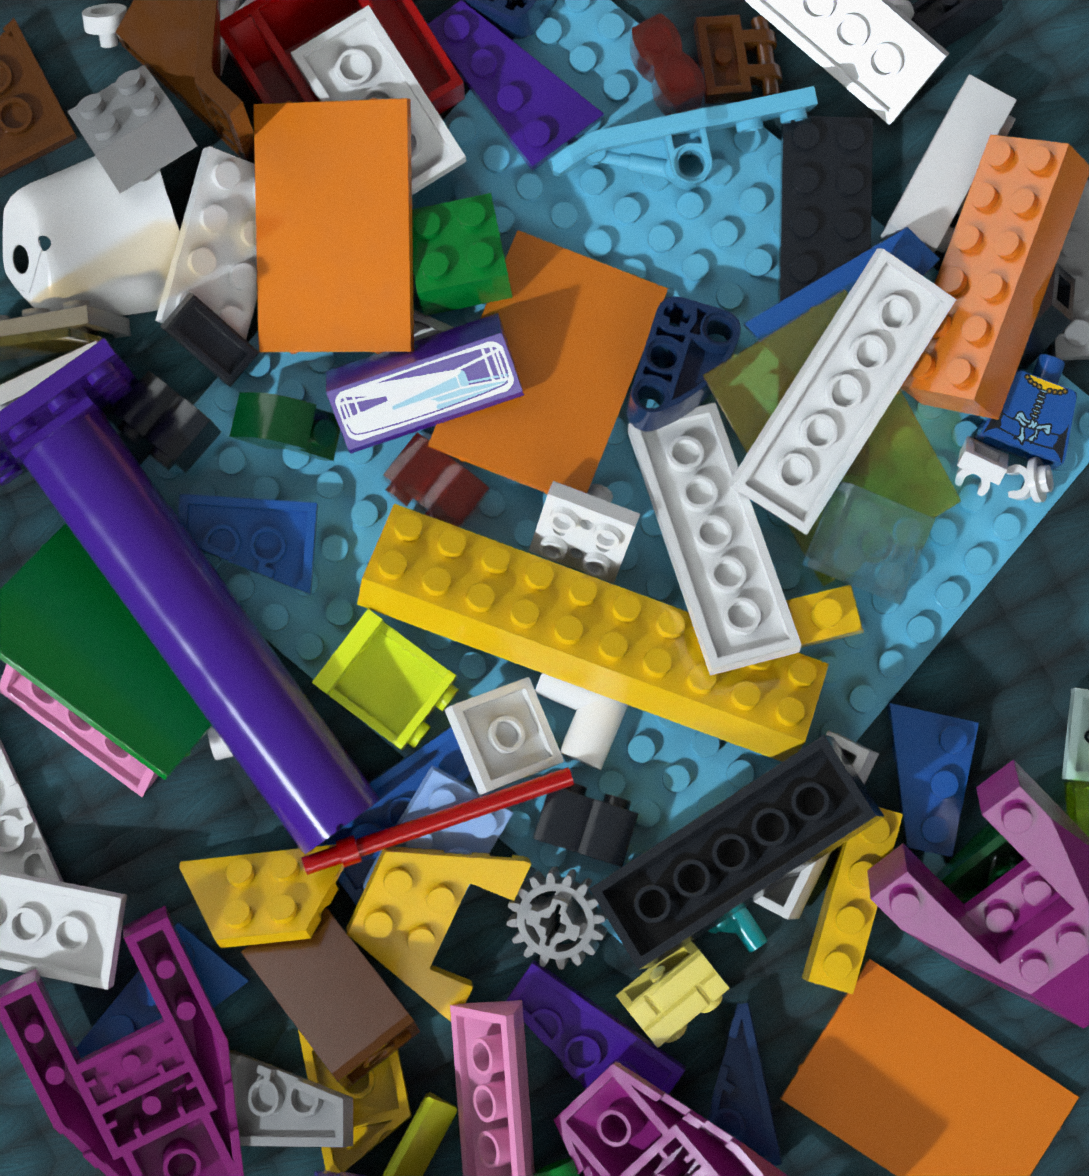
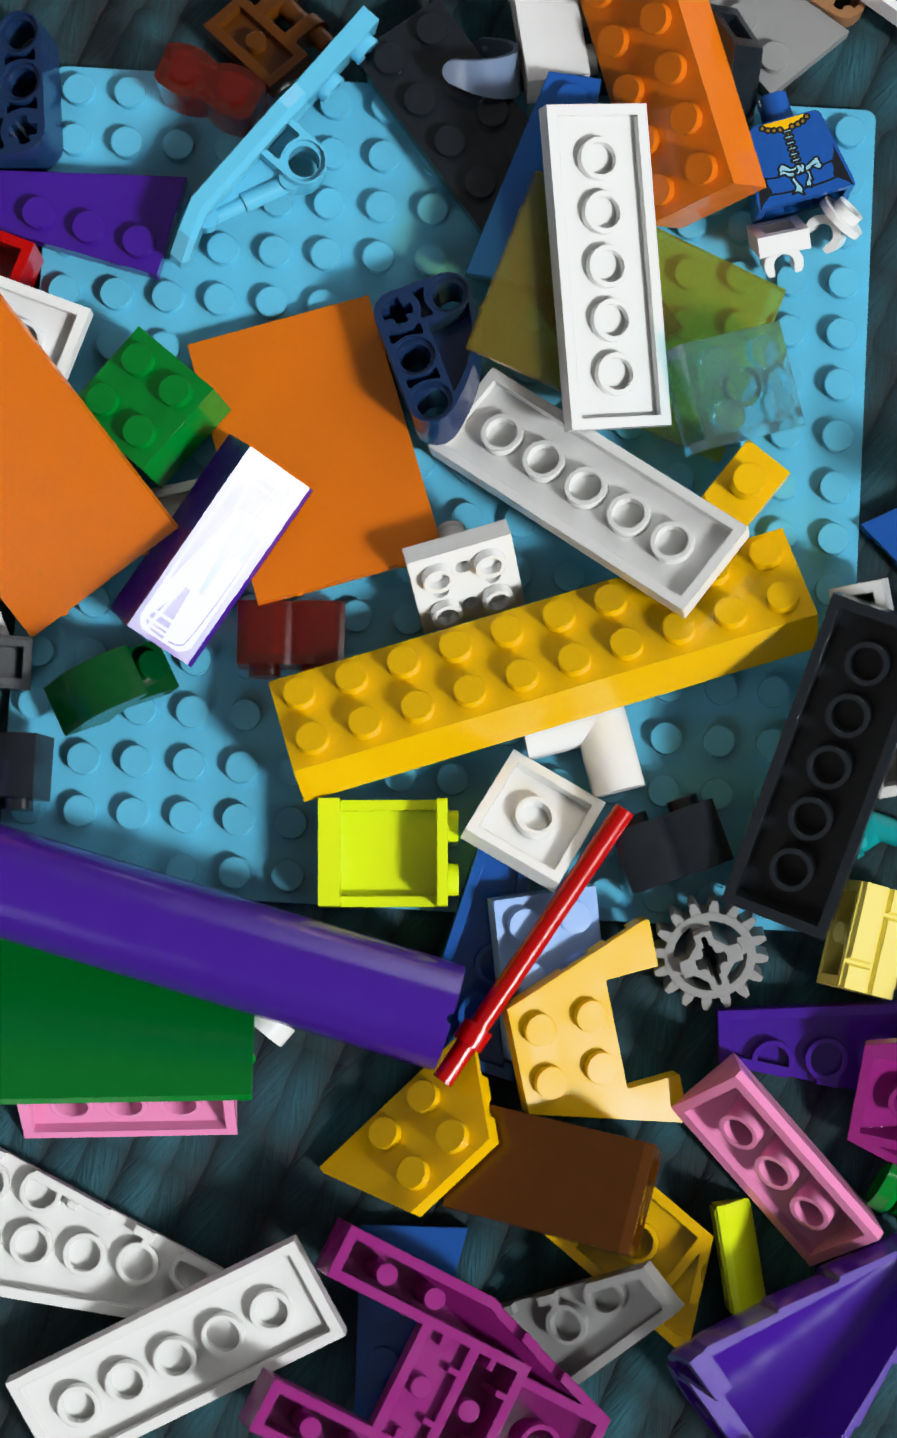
camera: 30 degrees left, 0 degrees up
blue wing [178,494,318,596] -> none
none -> sand blue helmet [442,37,521,99]

